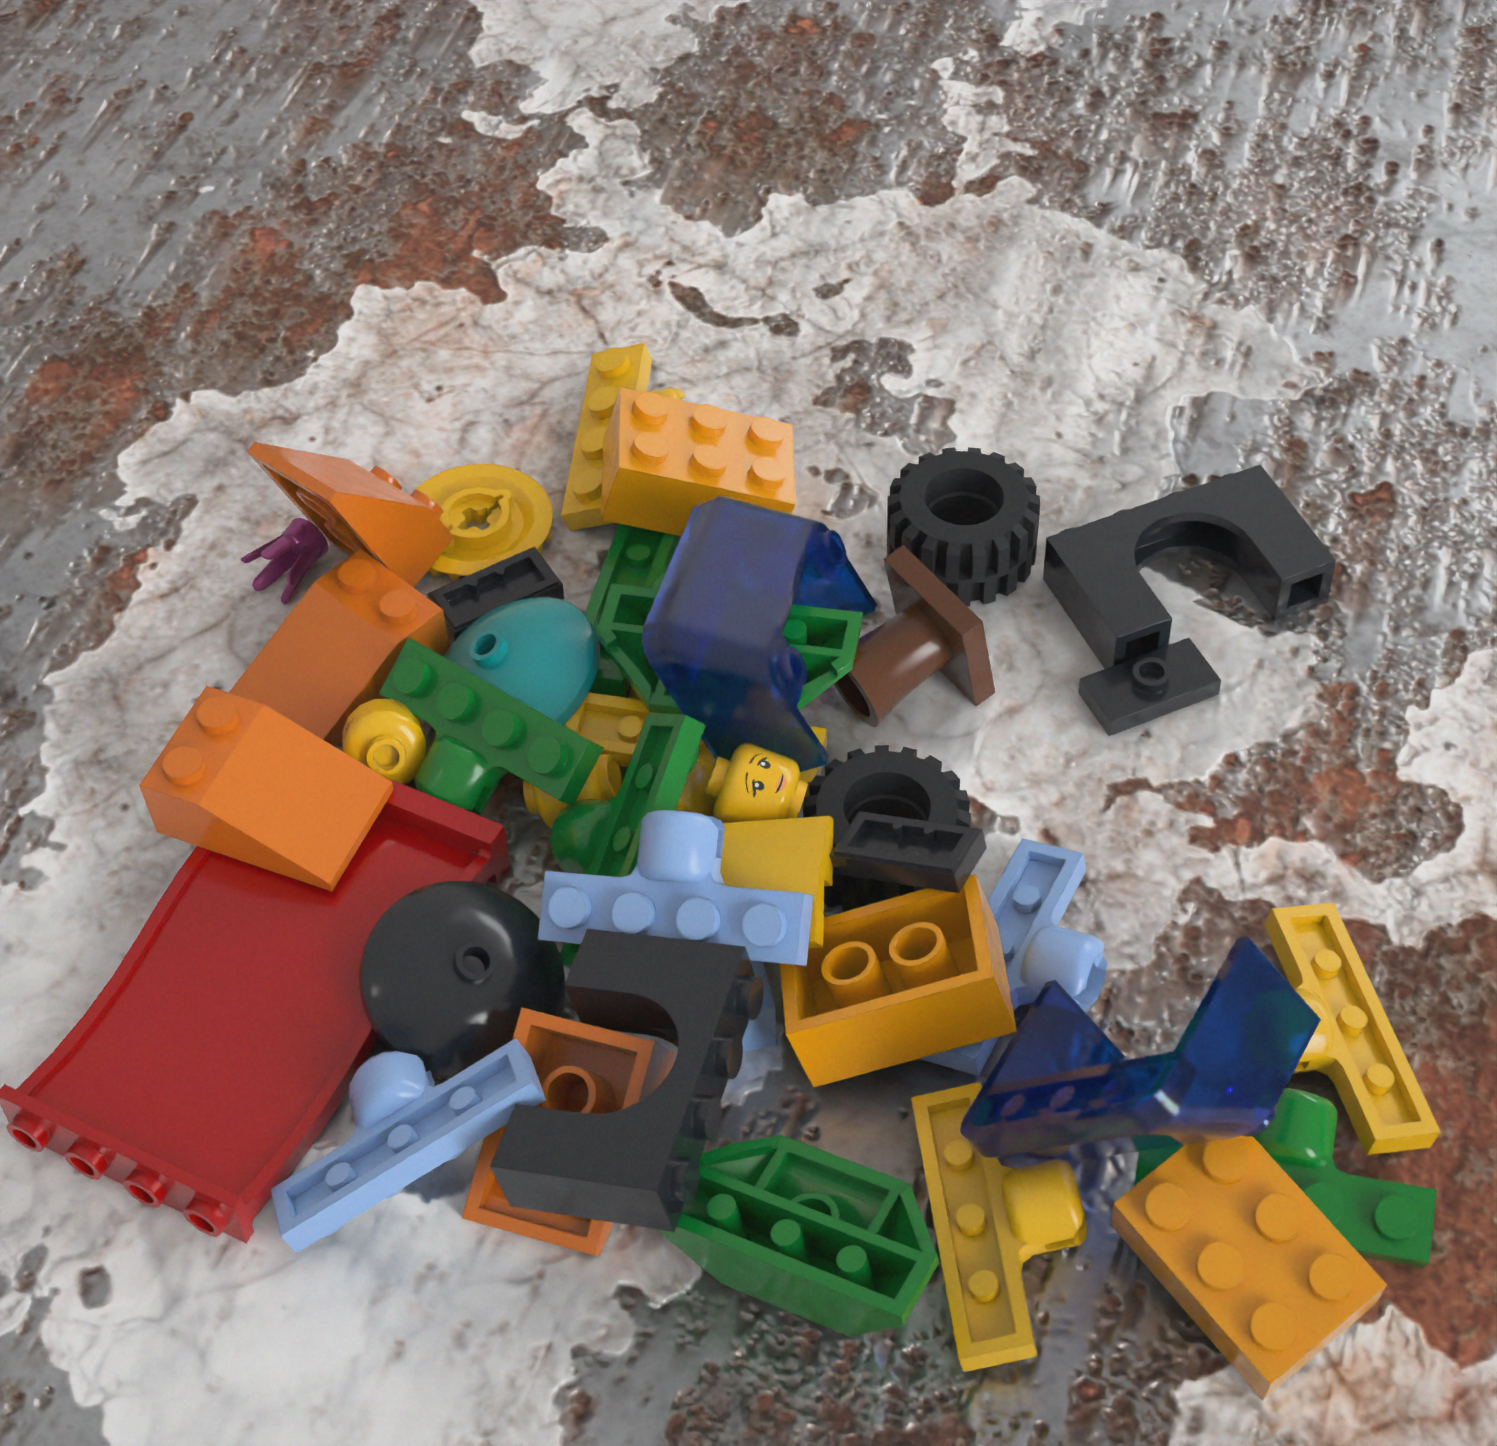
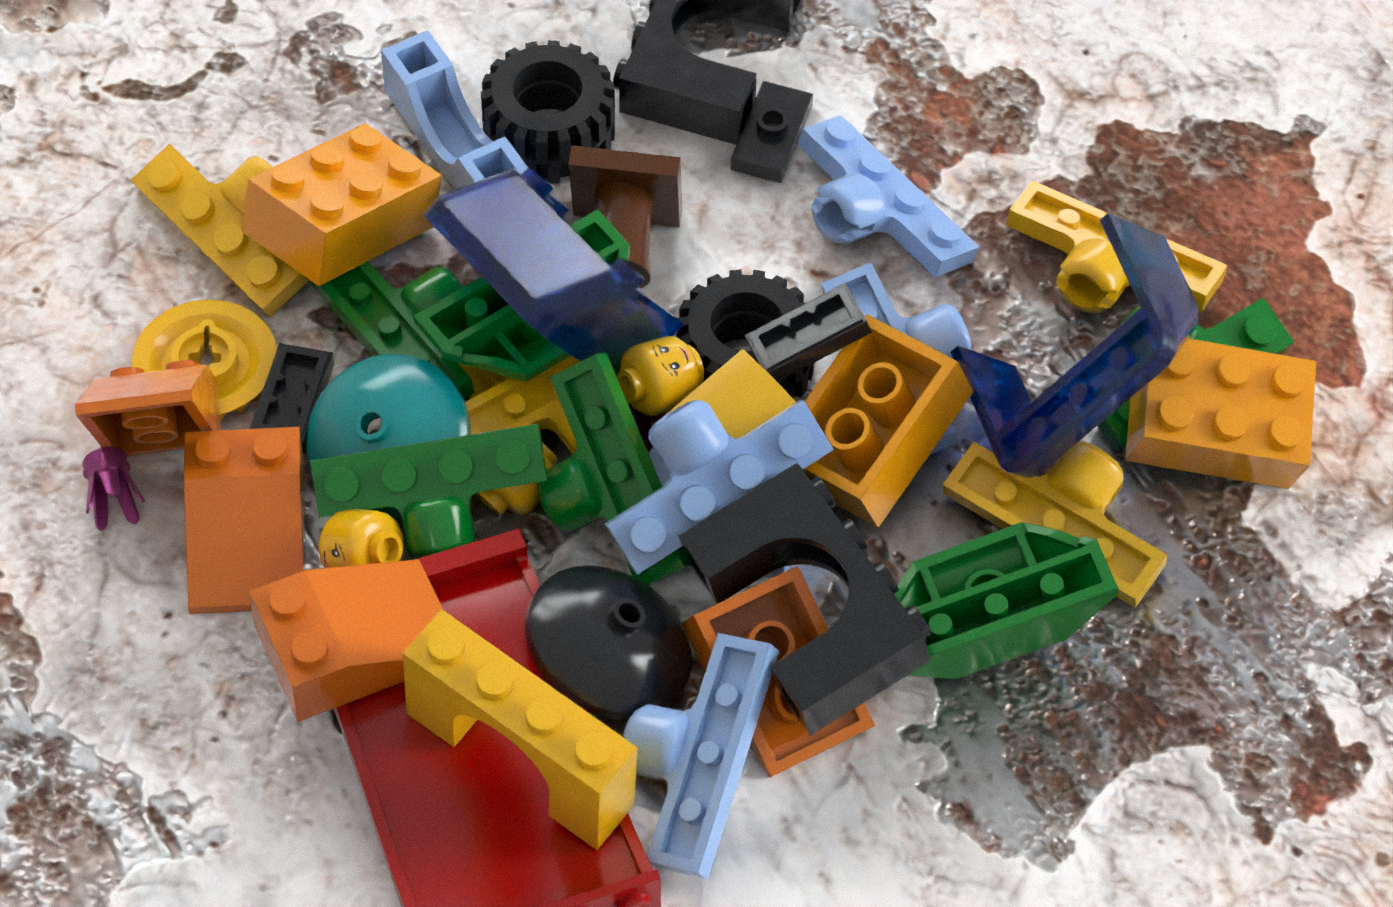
camera: 50 degrees left, 5 degrees up
none -> light blue arch [381,30,533,235]
none -> yellow arch [403,609,638,850]
none -> light blue plate [797,115,979,277]

